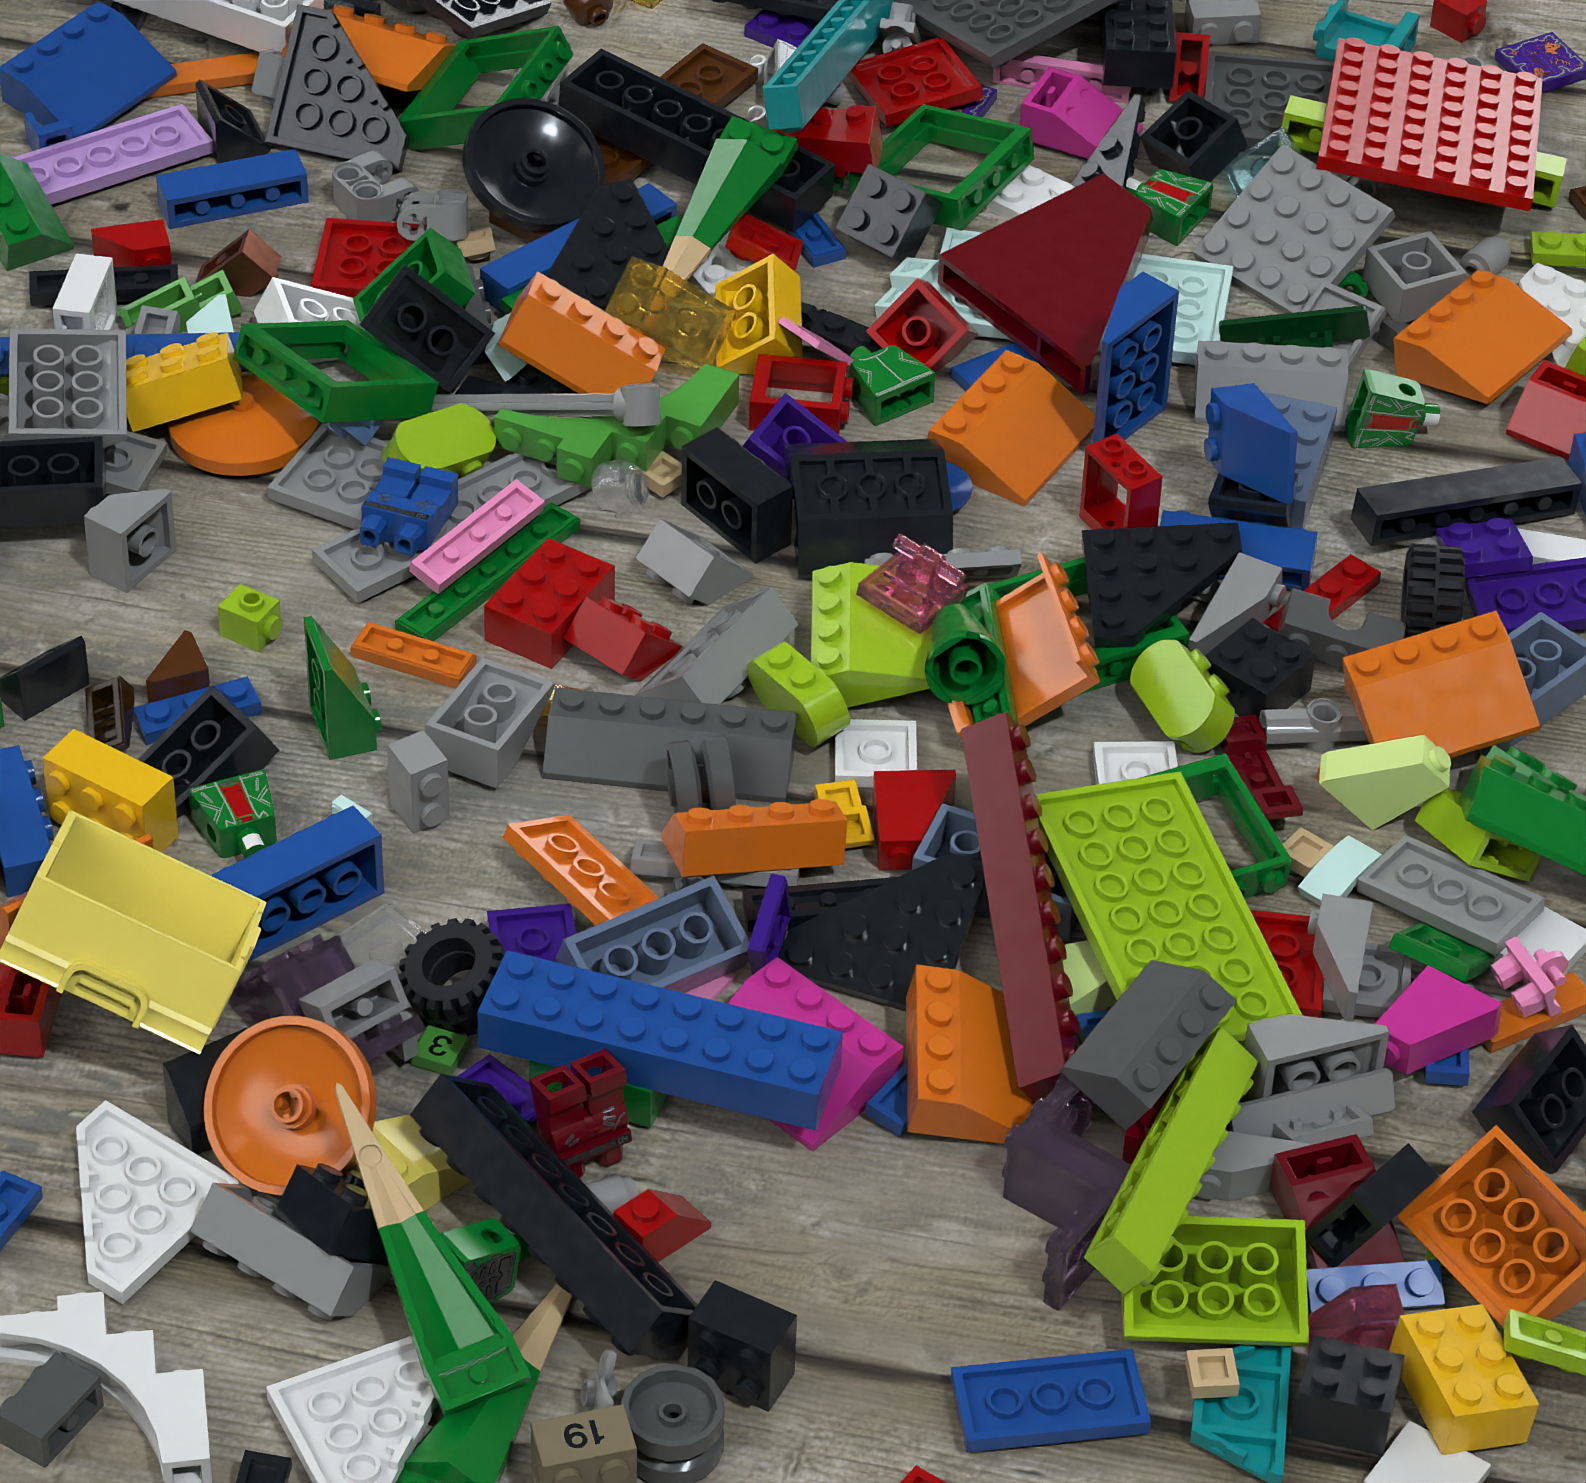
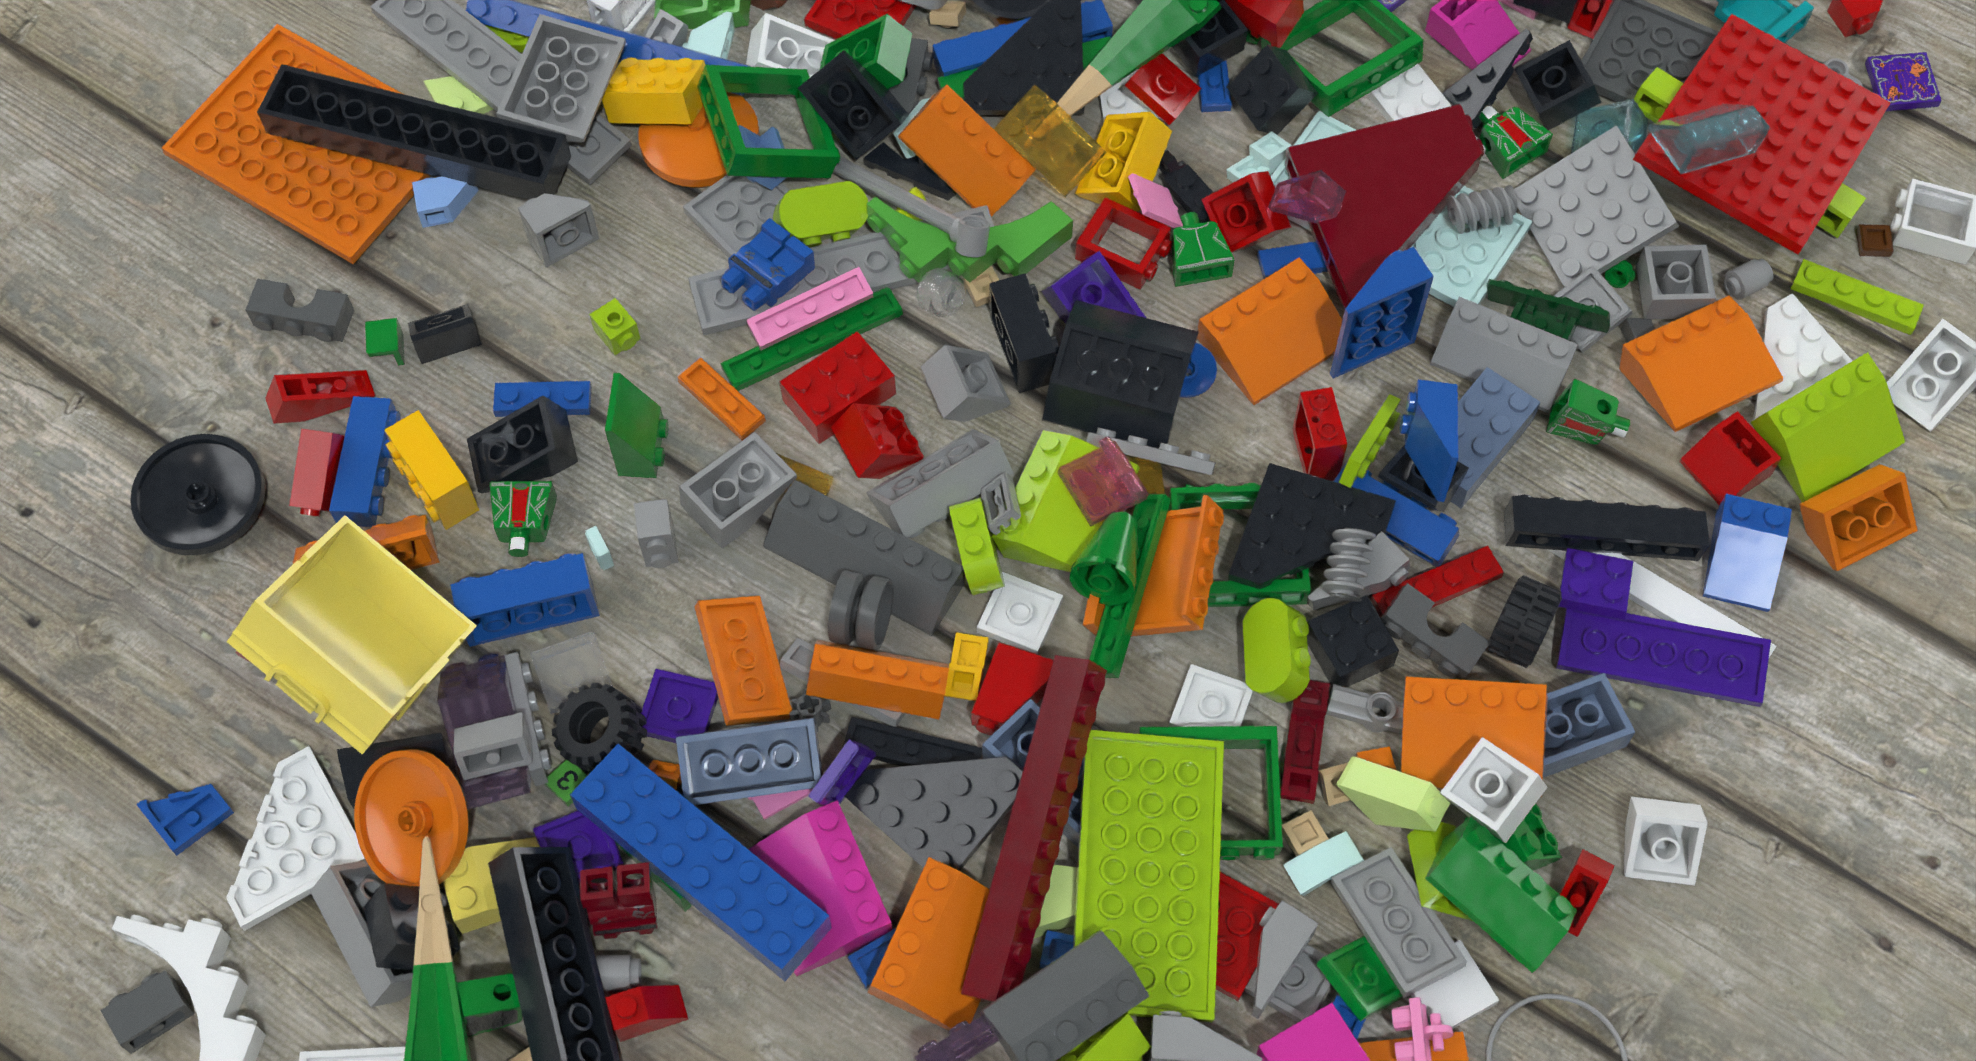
camera: 25 degrees right, 20 degrees up
dark brown slope [85,676,135,751] -> none
reddish brown slope [146,630,210,703] -> none
none -> light grey tile [981,471,1021,535]
none -> clear pink slope [1268,170,1346,223]
none -> tan plate [1319,763,1350,806]
none -> light grey piece [1321,528,1376,602]
none -> lime plate [1339,394,1401,488]
none -> white slope [1440,737,1547,843]
none -> light grey piece [1447,185,1517,234]
none -> clear light blue slope [1647,104,1770,174]

